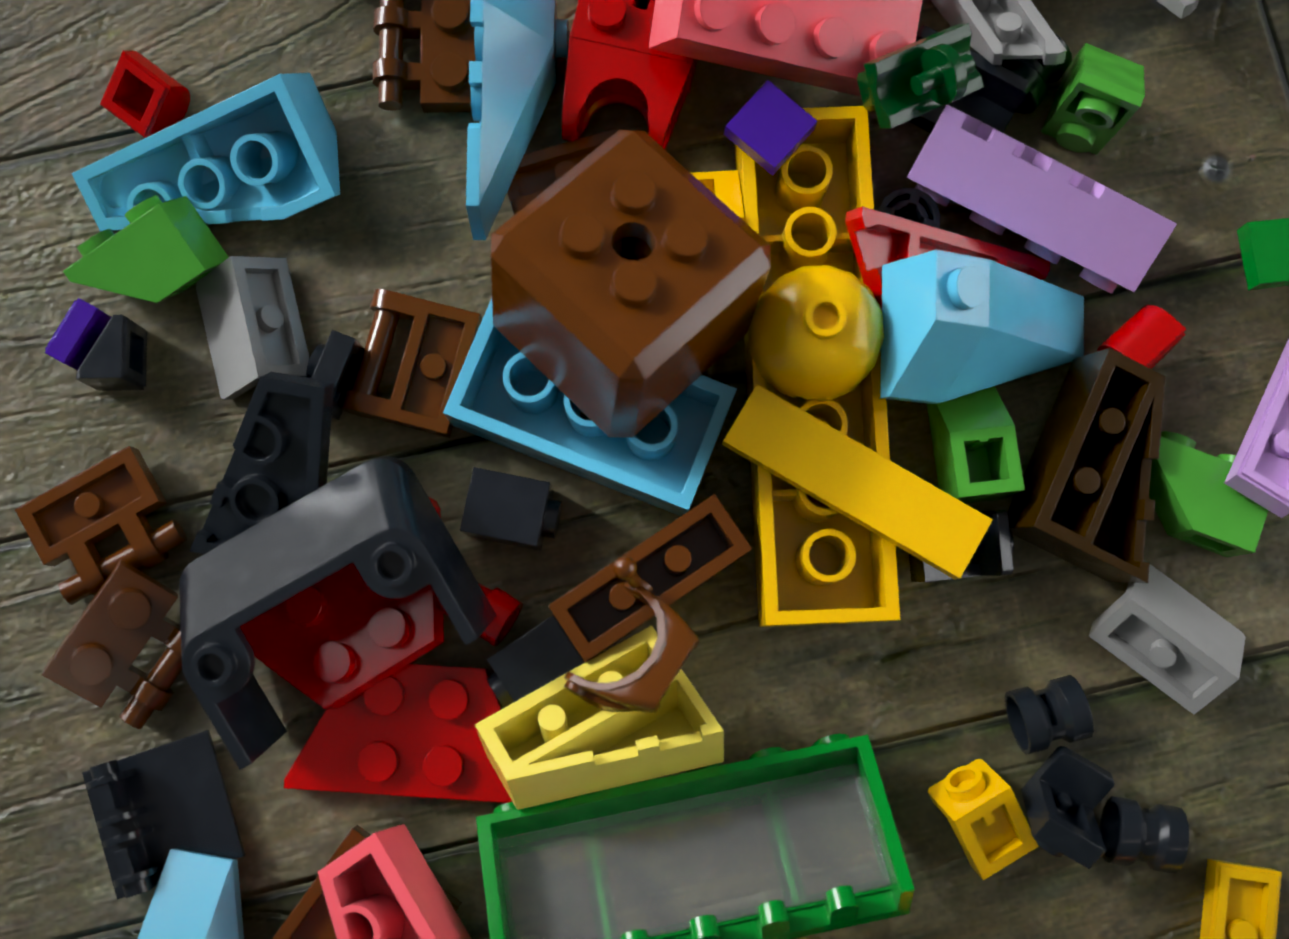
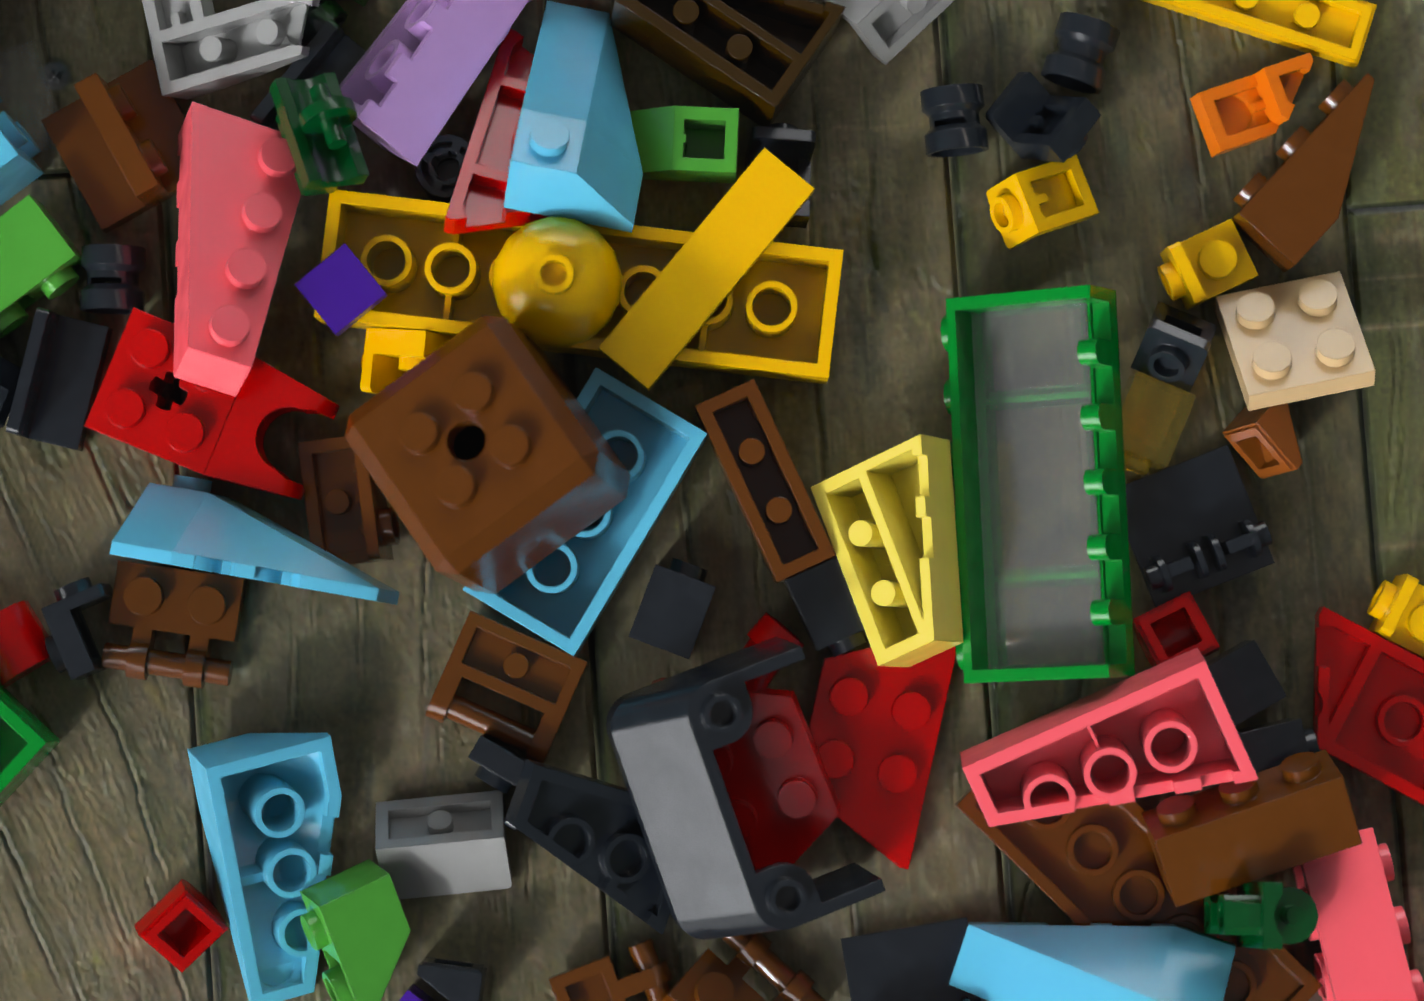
camera: 80 degrees left, 5 degrees up
reddish brown helmet [564,556,700,713] -> none

